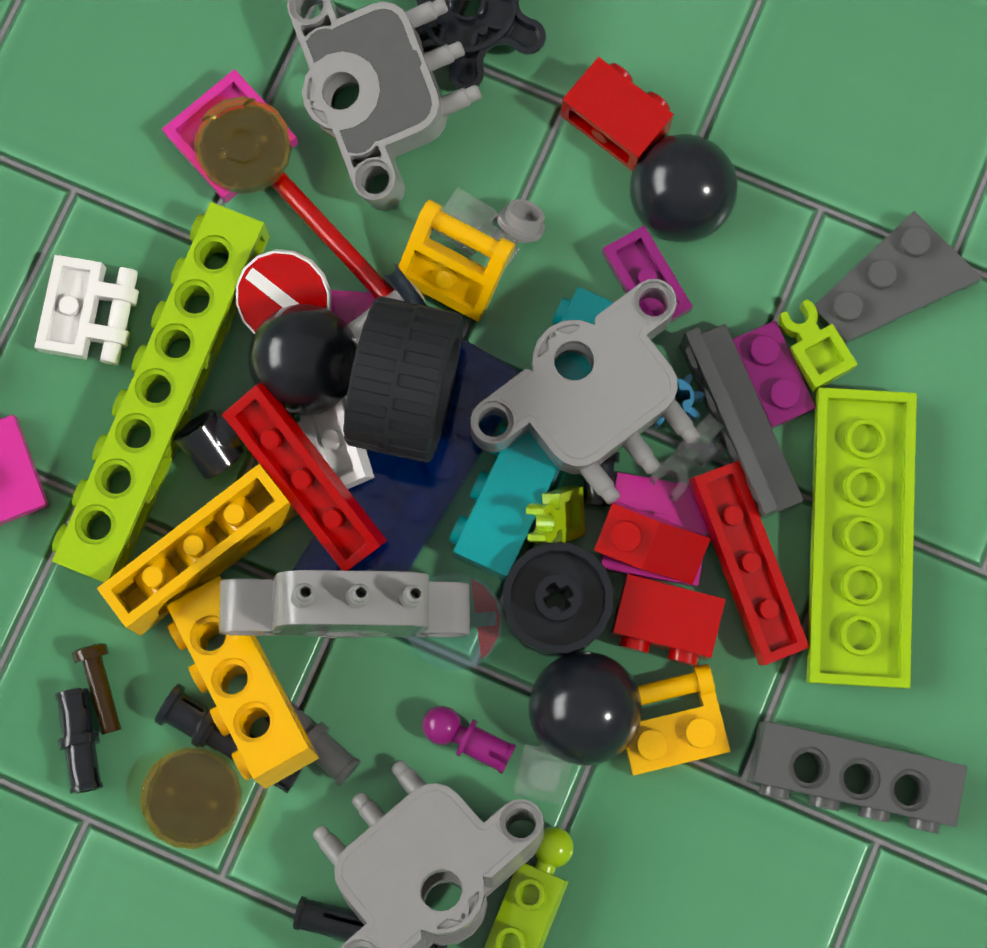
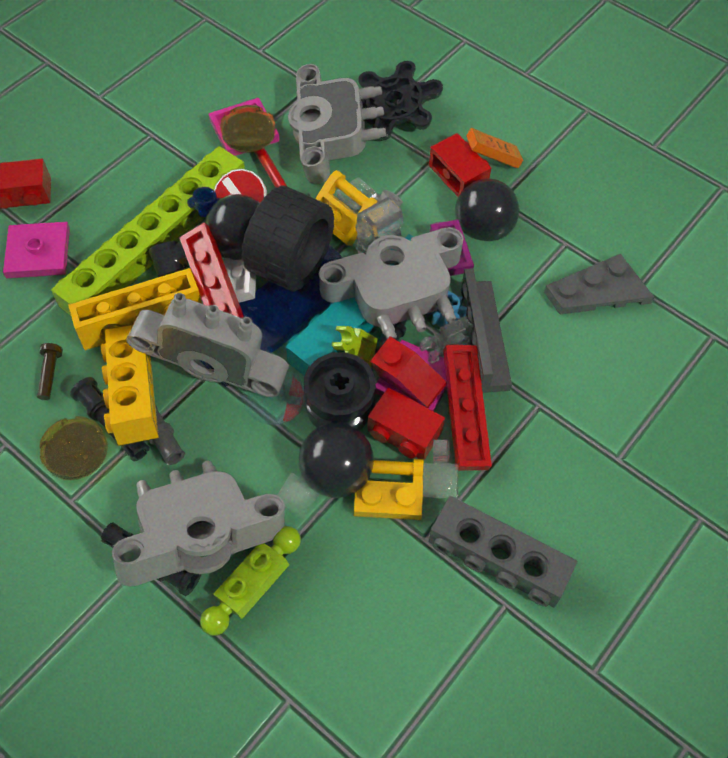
camera: 15 degrees right, 20 degrees down
white plate [34,255,139,365] -> none
black pin [55,688,103,794] -> none
magenta pin [422,706,516,774] -> none
magenta plate [732,321,816,429] -> none
lime plate [778,299,858,392] -> none
lime plate [806,387,917,689] -> none
none -> clear blue plate [187,187,221,217]
none -> clear brick [355,196,403,254]
none -> clear plate [423,440,459,498]
none -> orange tile [466,128,524,168]

